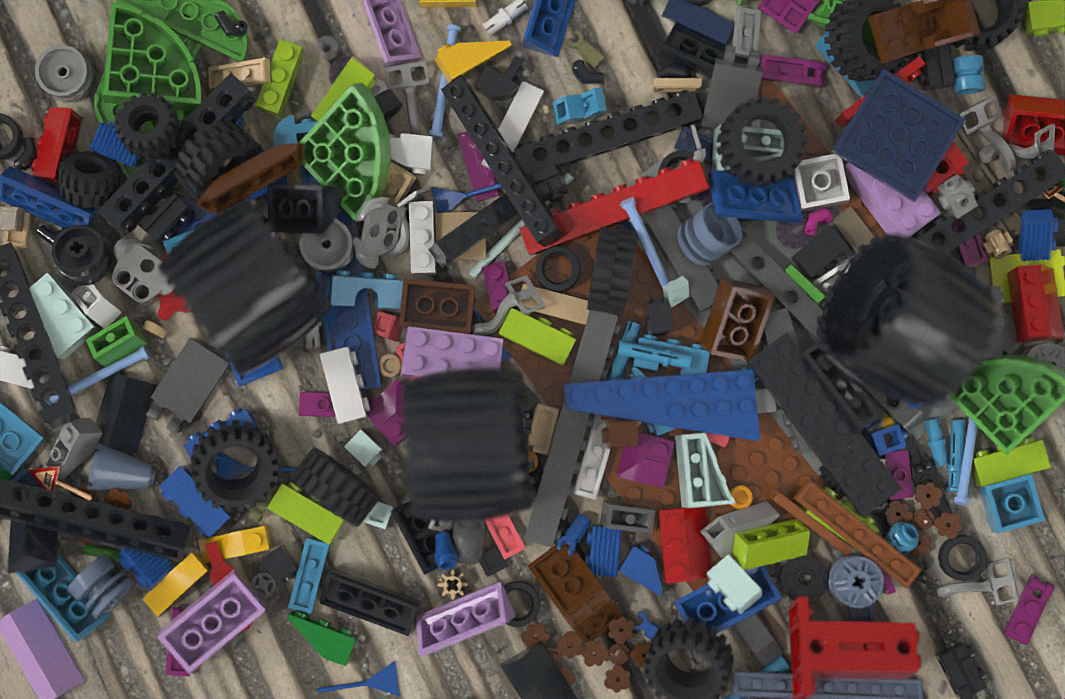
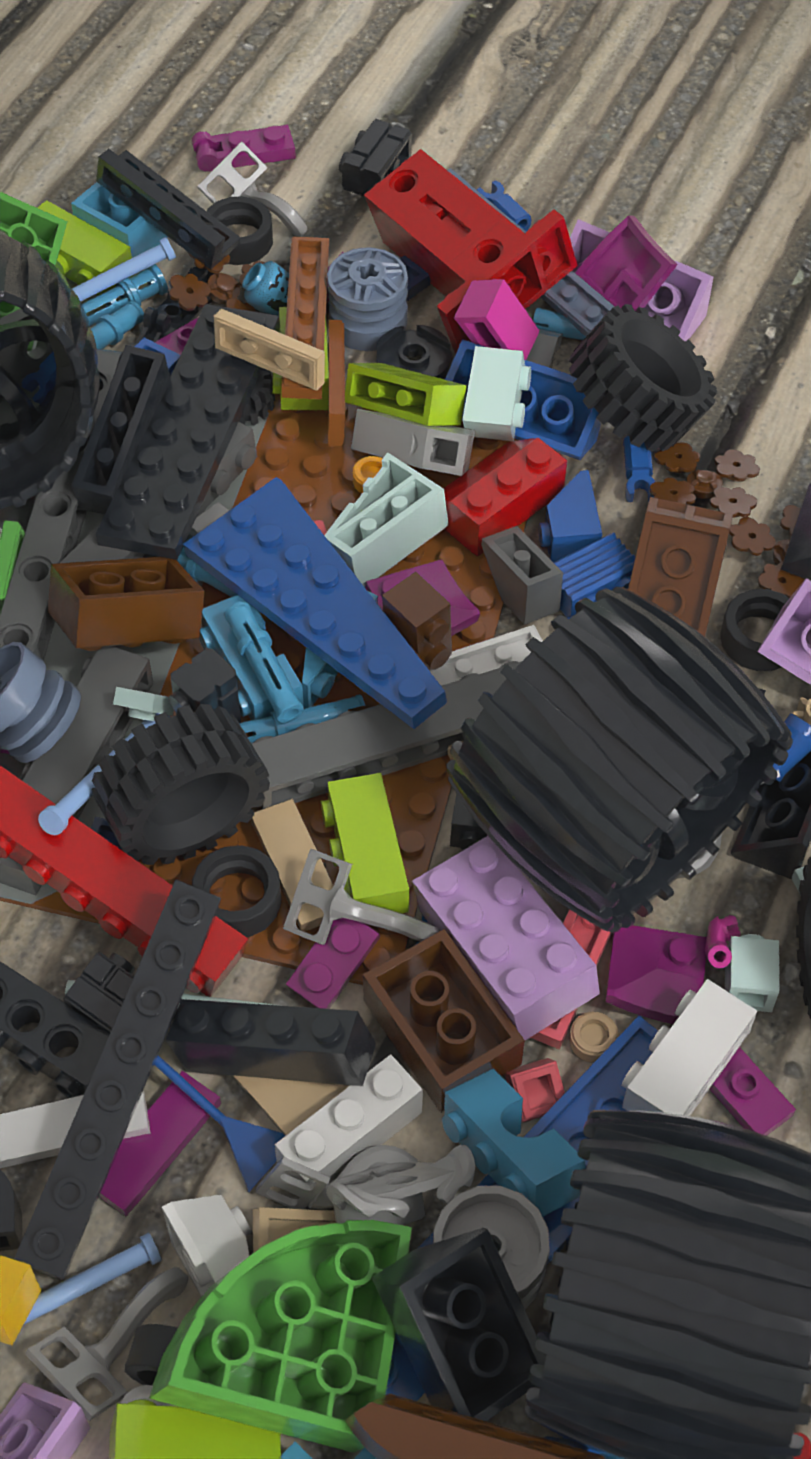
camera: 130 degrees left, 30 degrees down
none -> black fence [96,148,241,270]
none -> tan tile [214,309,325,391]
none -> dark pink piece [454,279,540,360]
none -> dark pink arm [705,915,741,968]

